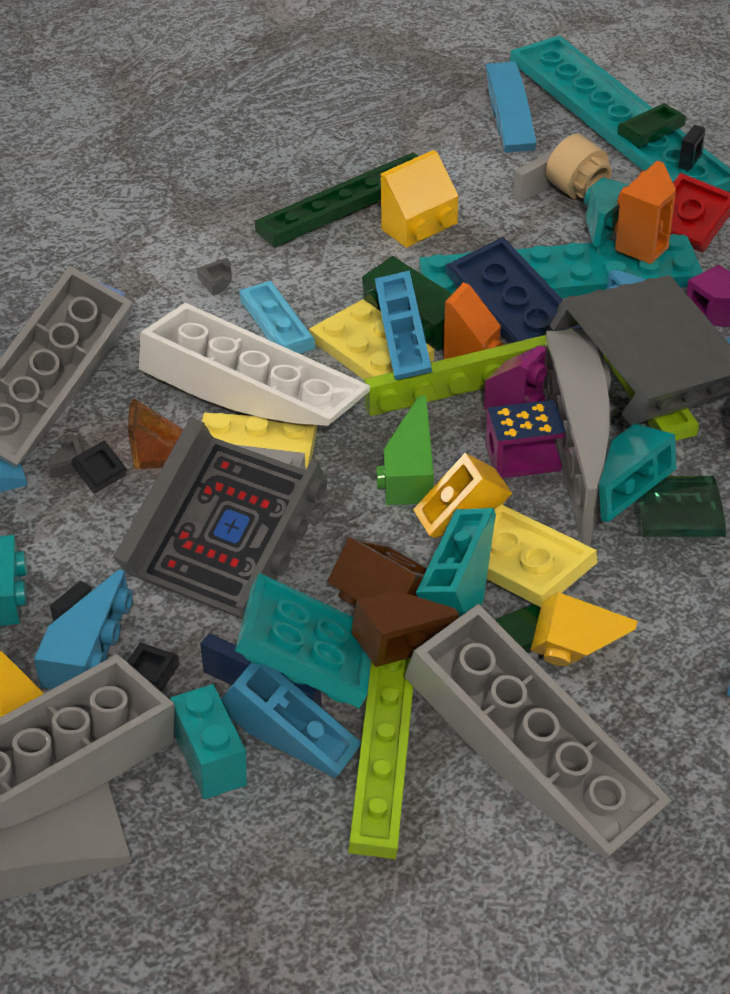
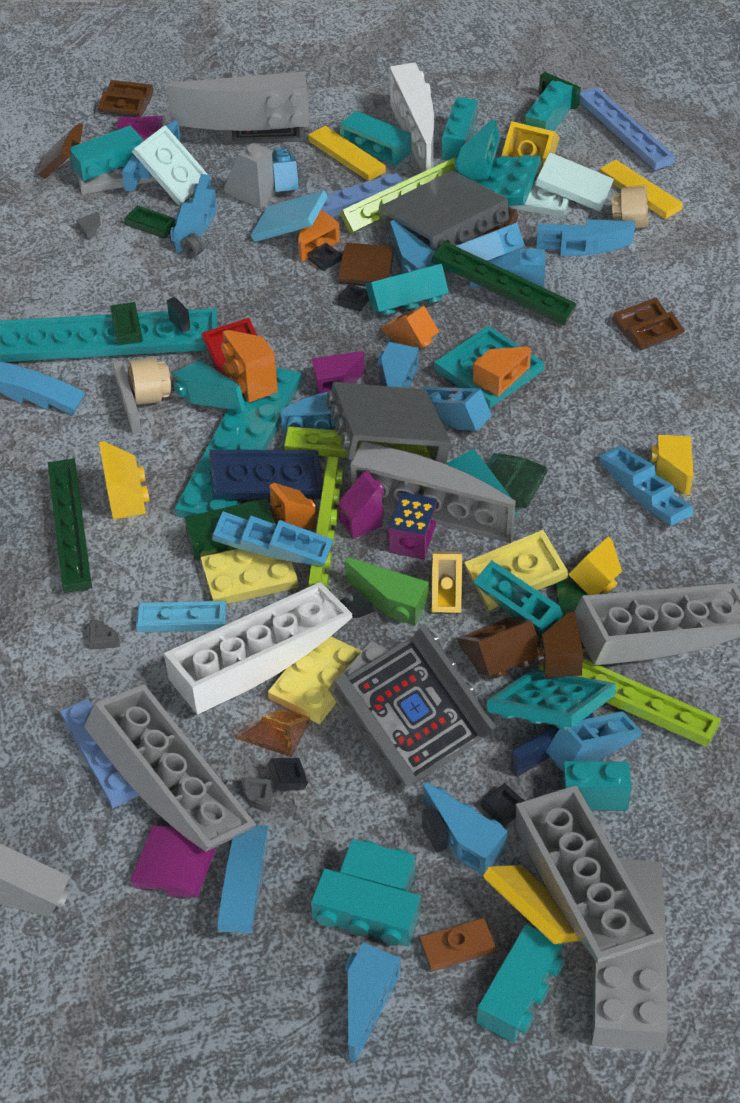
camera: 65 degrees left, 5 degrees up
none -> black tile [340,592,373,619]

